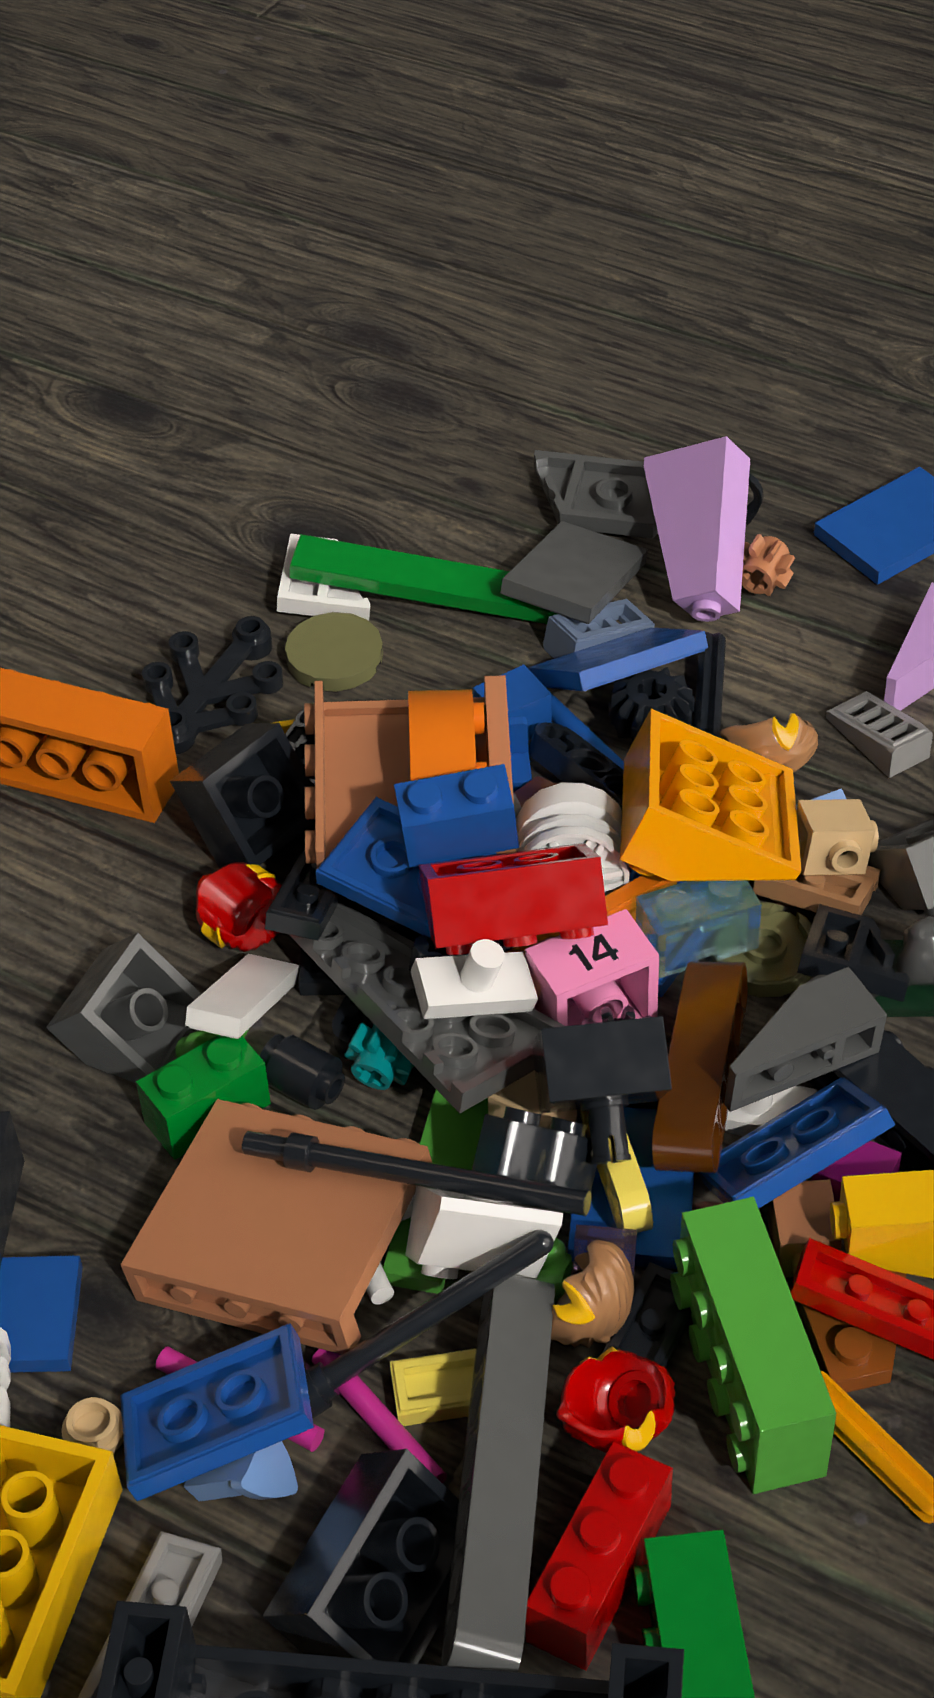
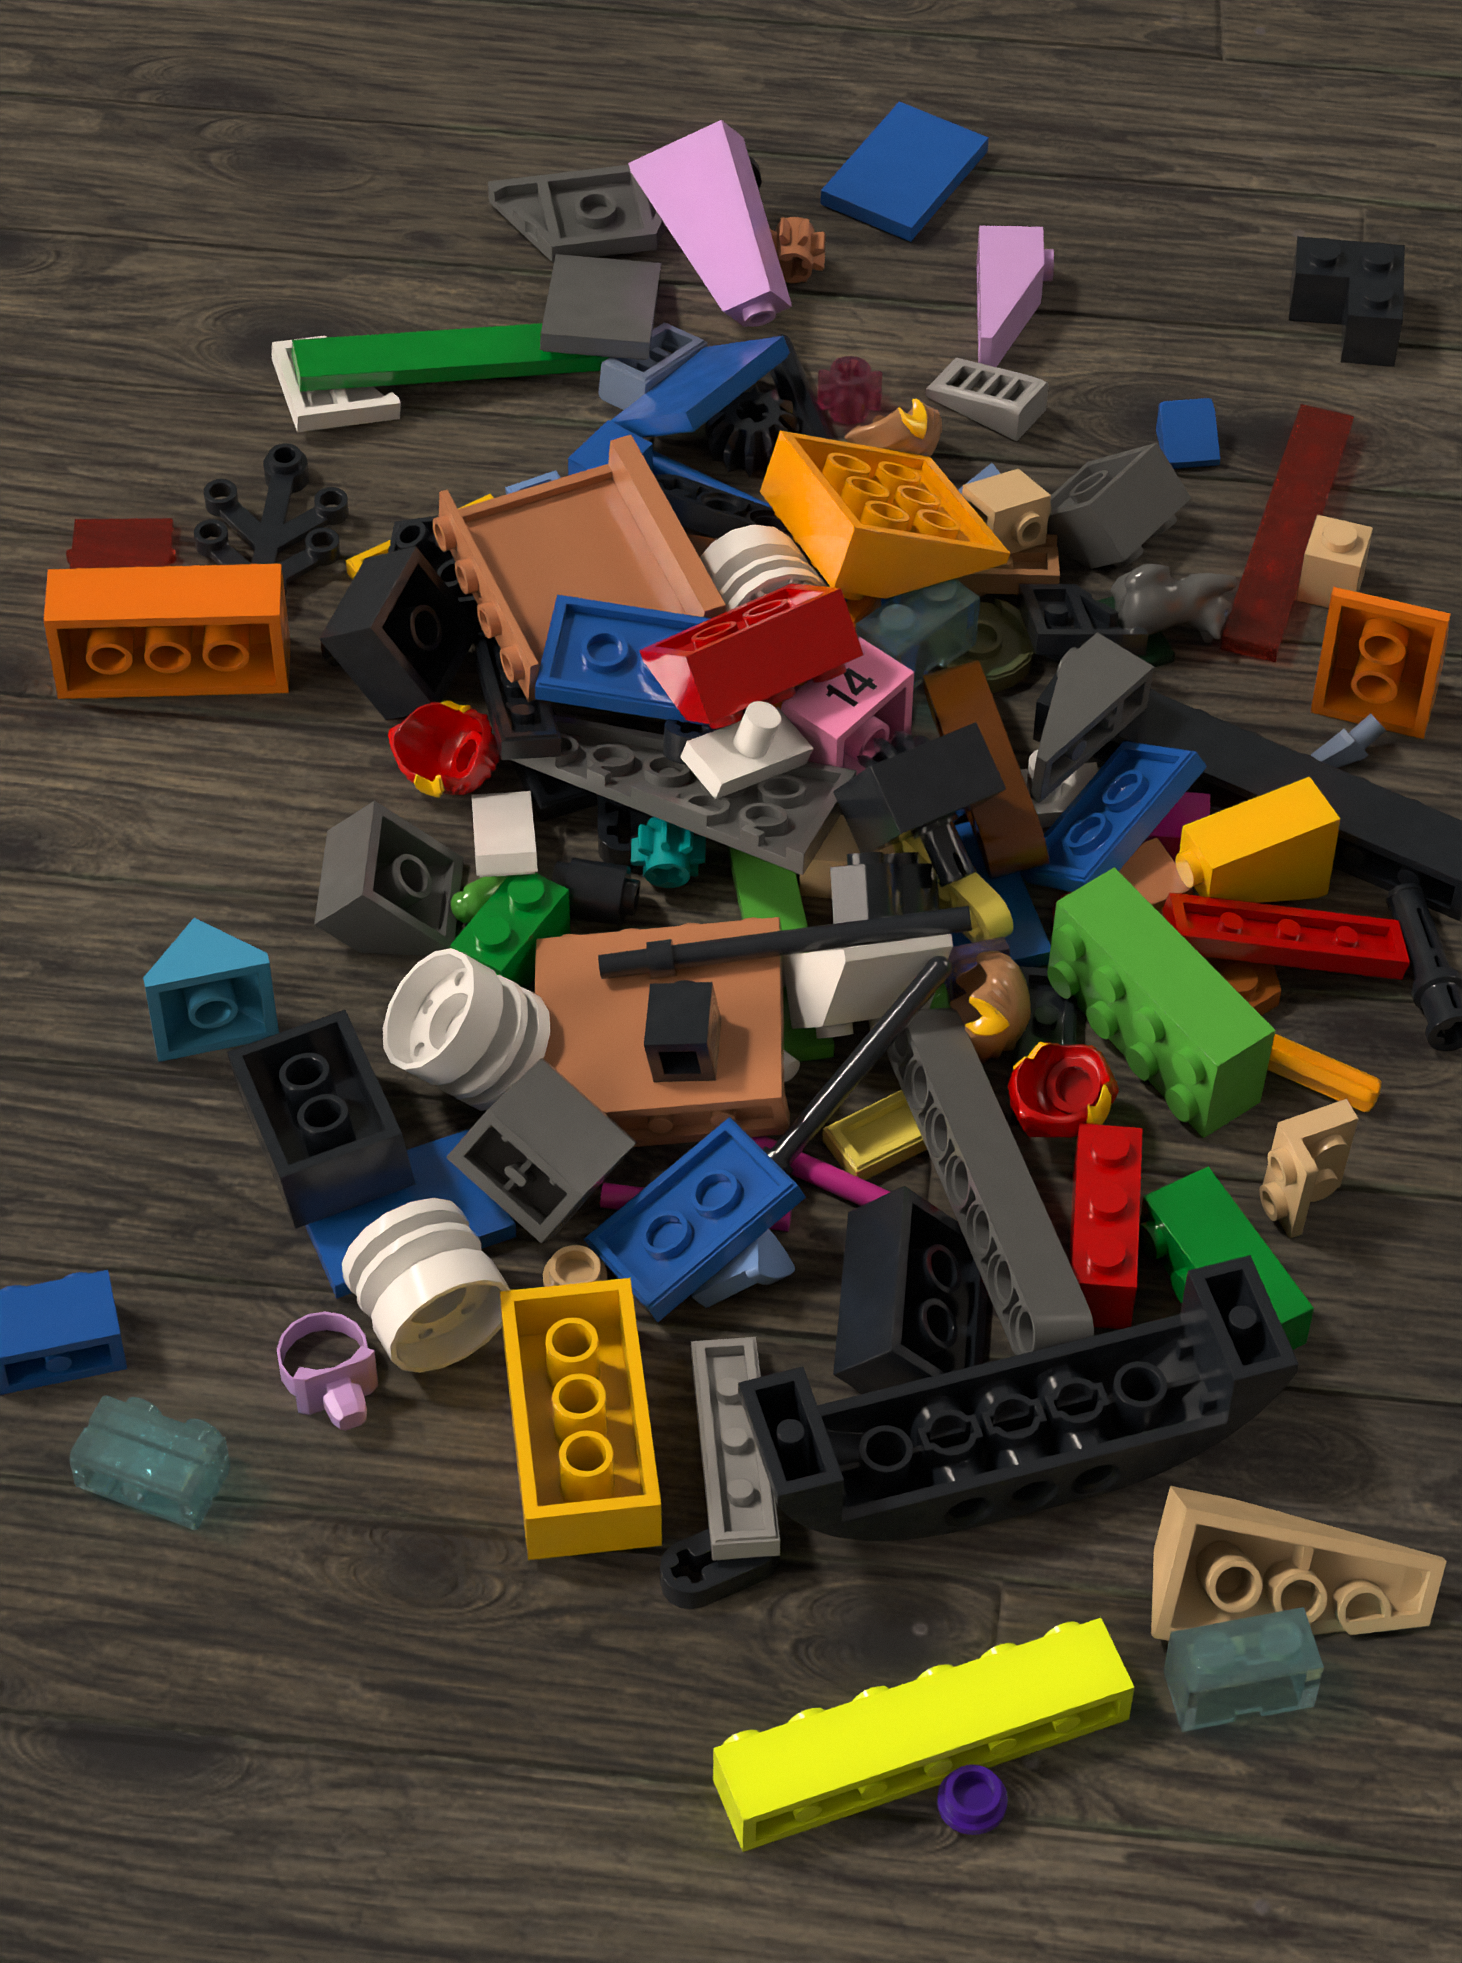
camera: 25 degrees left, 5 degrees up
olive tile [285,612,384,692] -> none
blue brick [394,764,519,868] -> none
orange brick [408,689,487,781] -> none
none -> clear red piece [66,518,177,569]
none -> white wheel [383,948,550,1111]
none -> dark grey slope [446,1058,637,1244]
none -> black brick [644,980,722,1082]
none -> clear pink gear [817,356,882,424]
none -> tan bracket [1259,1099,1358,1239]

